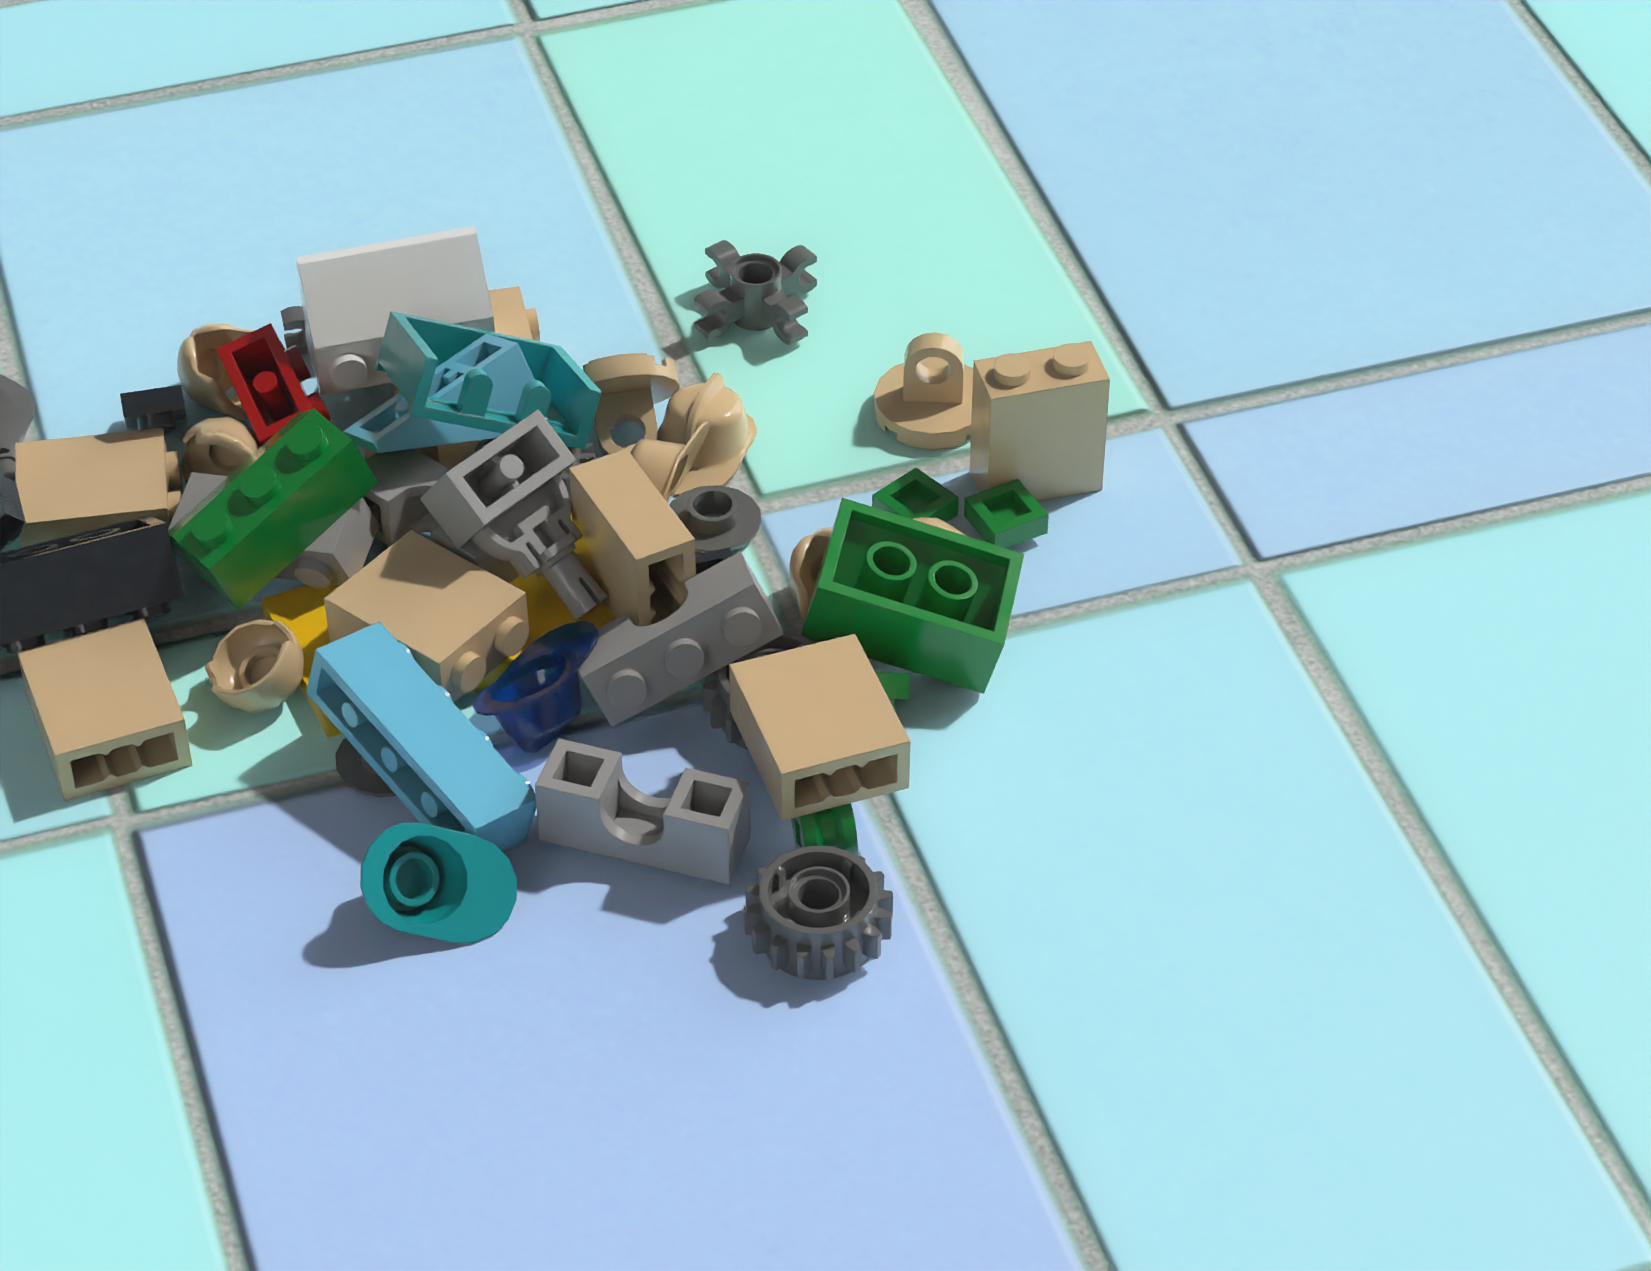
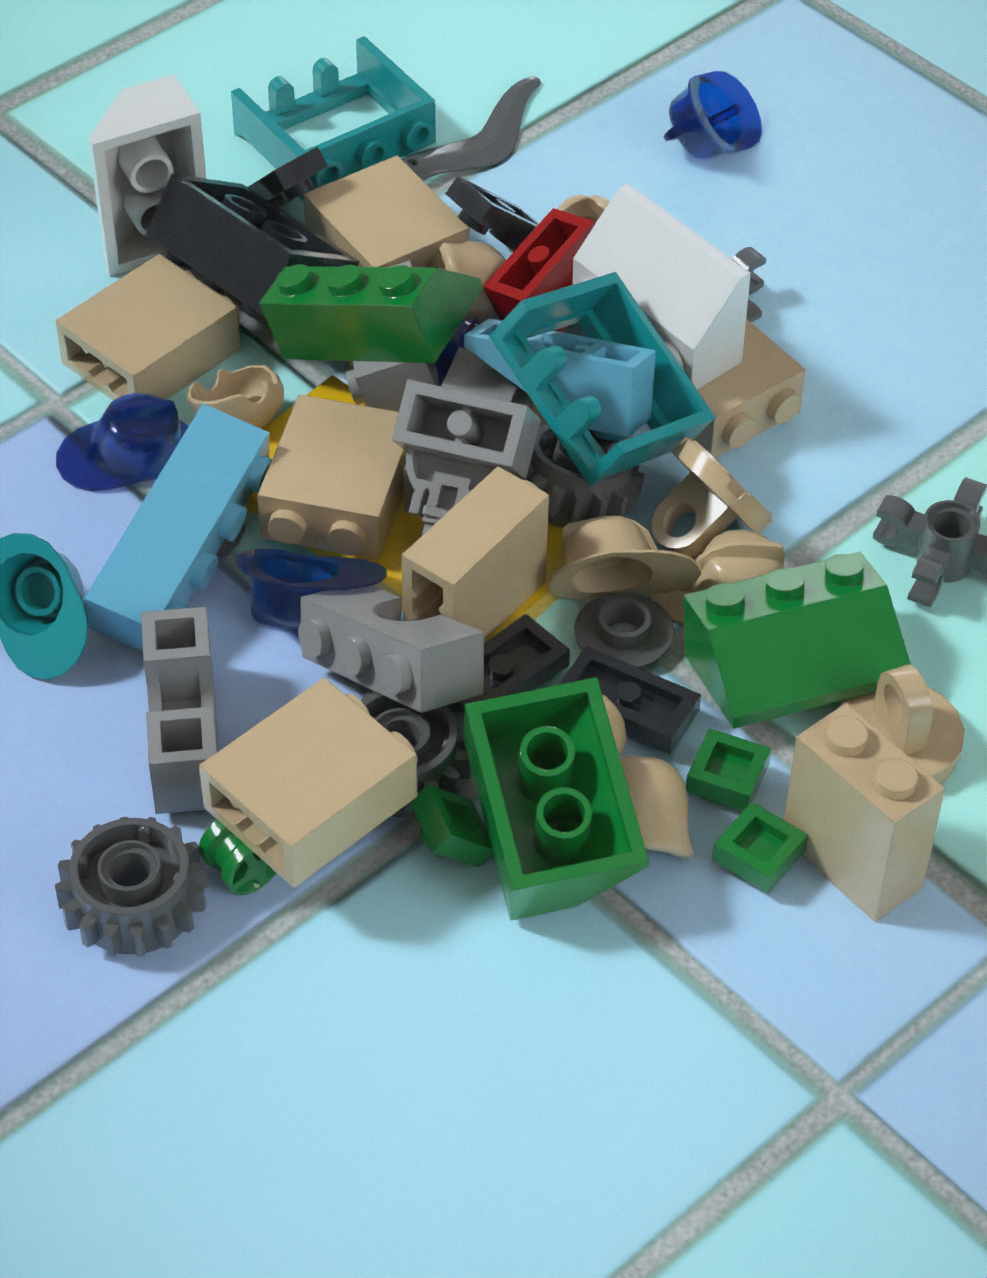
camera: 65 degrees right, 5 degrees up
none -> clear blue piece [56,393,189,491]
none -> black plate [558,646,701,754]
none -> clear blue piece [663,71,762,160]
none -> green slope [684,551,911,729]

